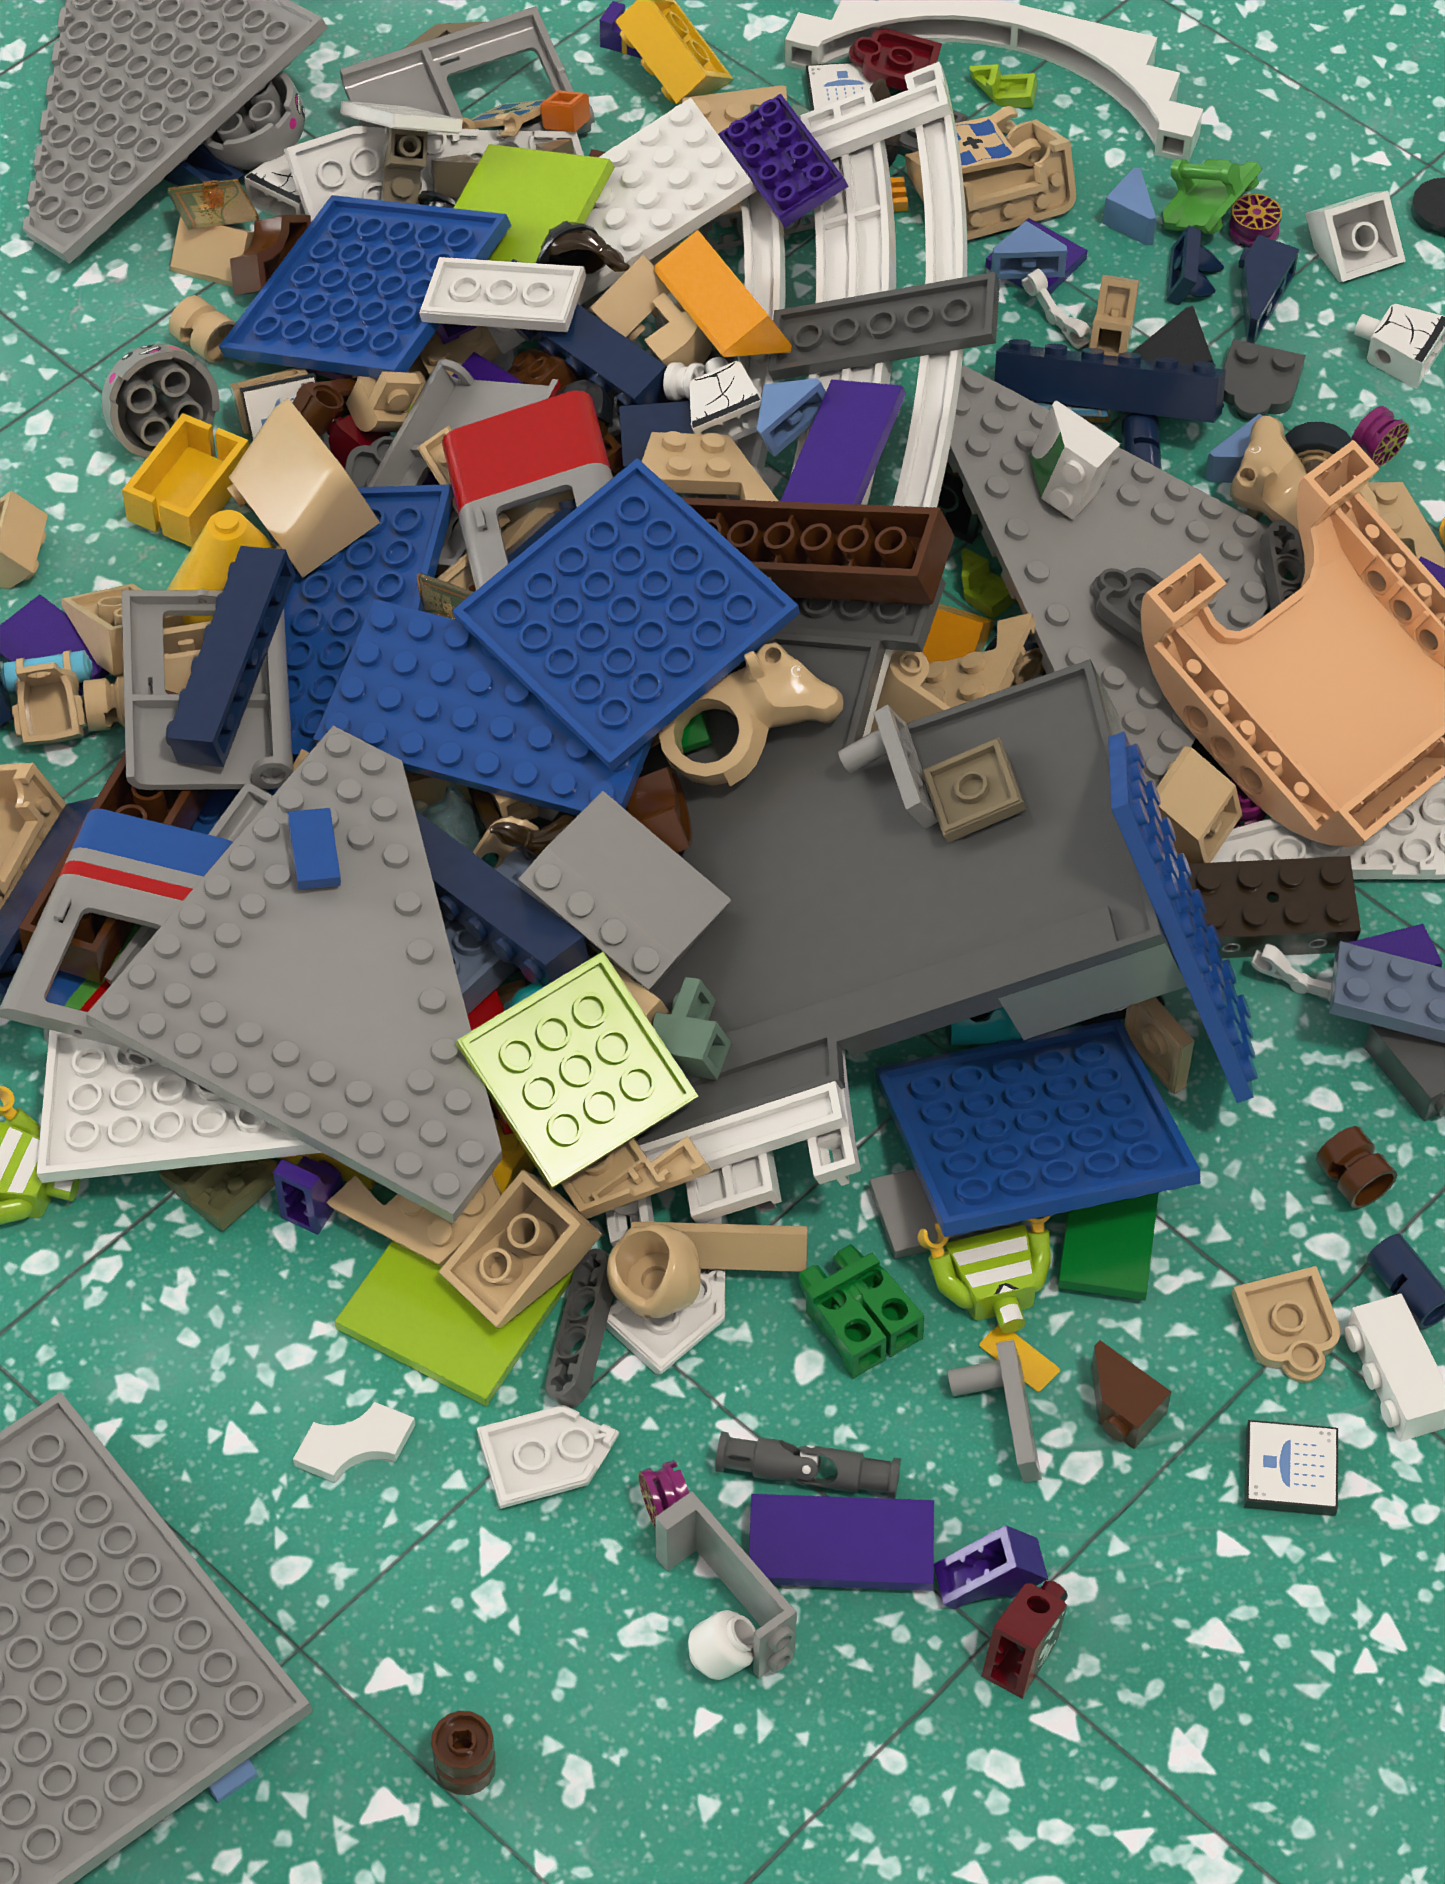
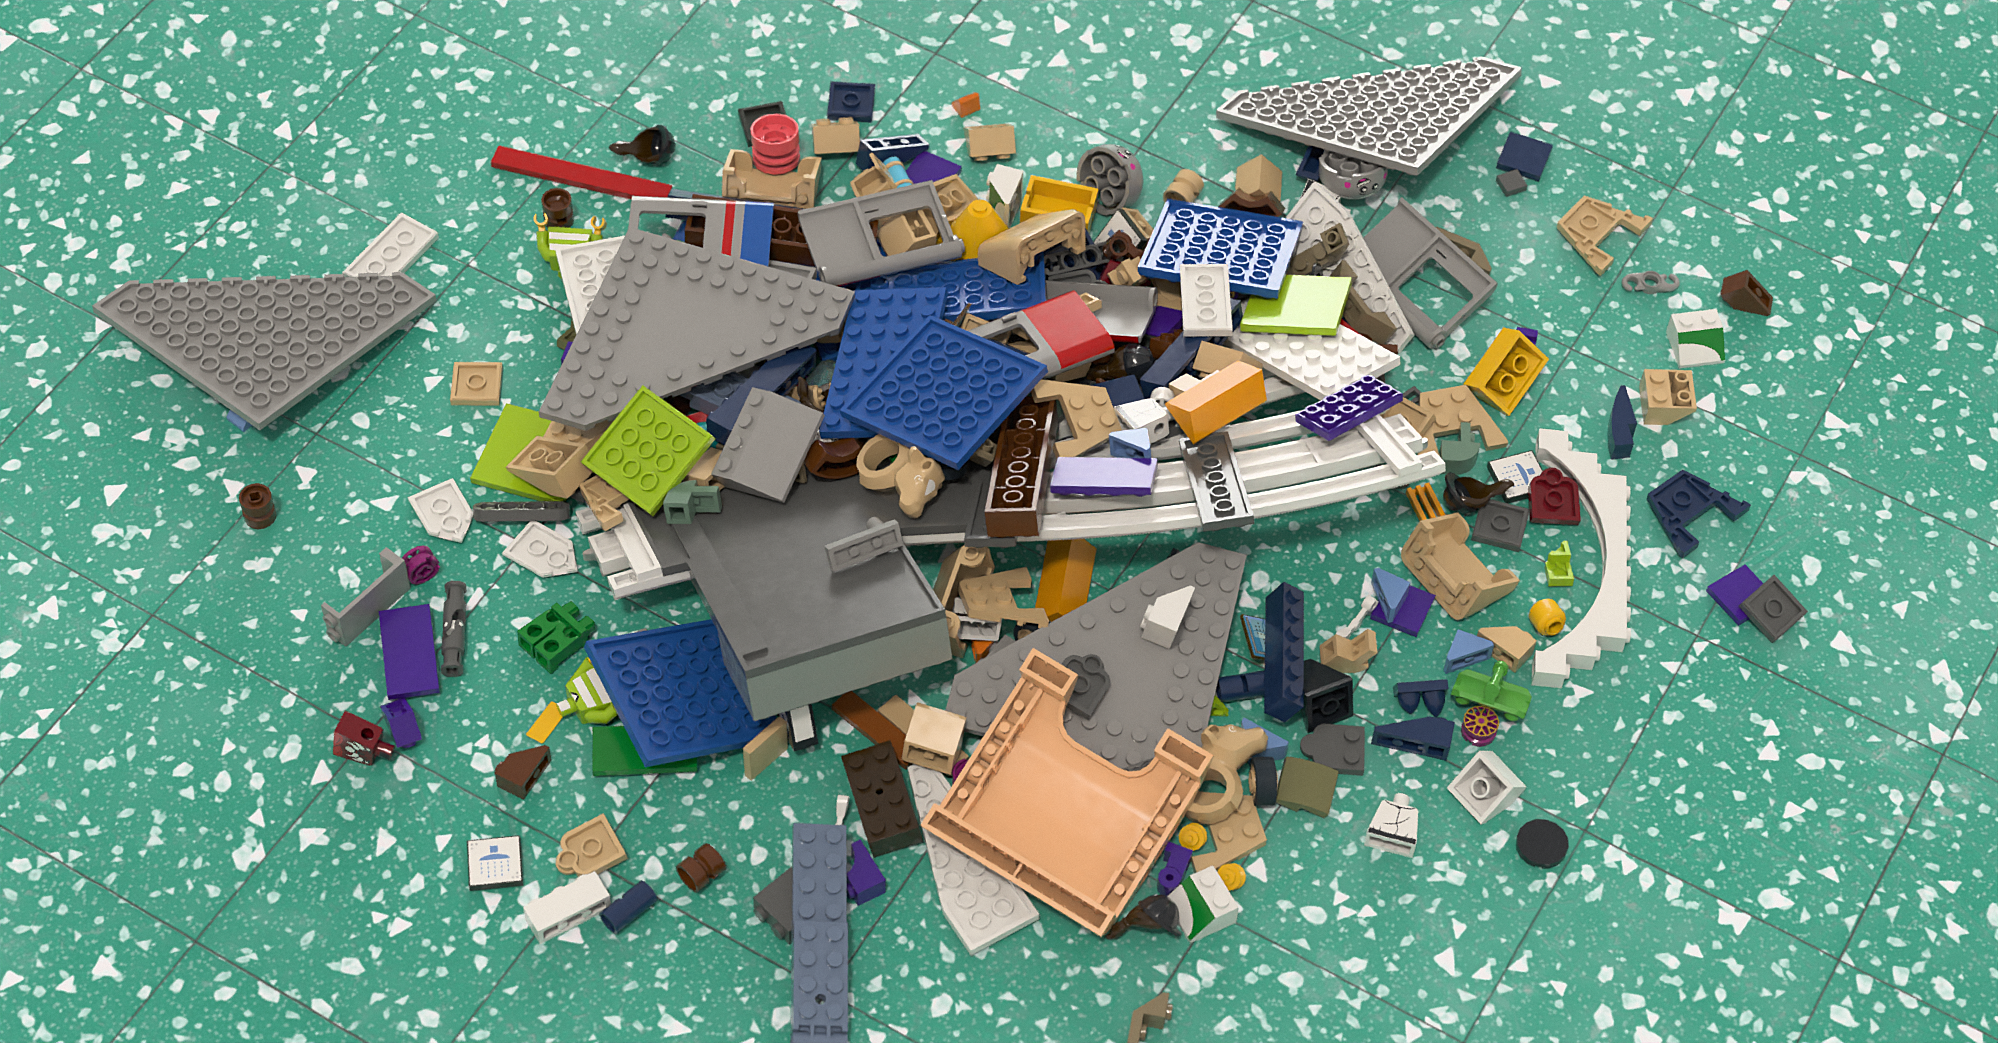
camera: 75 degrees right, 0 degrees up
dark blue brick [166,546,296,767] -> none
clear orange piece [168,179,259,230] -> none
blue tile [288,808,341,890] -> none
white tile [293,1402,415,1483] -> none
white tile [340,101,463,134] -> none
tan flag [458,99,546,138] -> none
piece [536,221,630,274] -> none
orange slope [540,90,591,132] -> none
tan piece [607,1224,701,1318] -> none
tan tile [631,1221,807,1272] -> none
white head [688,1610,756,1680] -> none
dark tan tile [921,737,1027,843] -> none
light grey piece [948,1340,1042,1483] -> none
tan flag [955,106,1041,174] -> none
blue plate [1108,731,1258,1103] -> none
magenta wheel [1351,406,1410,467] -> none
none -> tan tile [450,362,503,406]
none -> white slope [986,164,1023,228]
none -> olive slope [1276,757,1339,818]
none -> tan slope [1477,626,1537,673]
none -> yellow head [1529,599,1566,636]

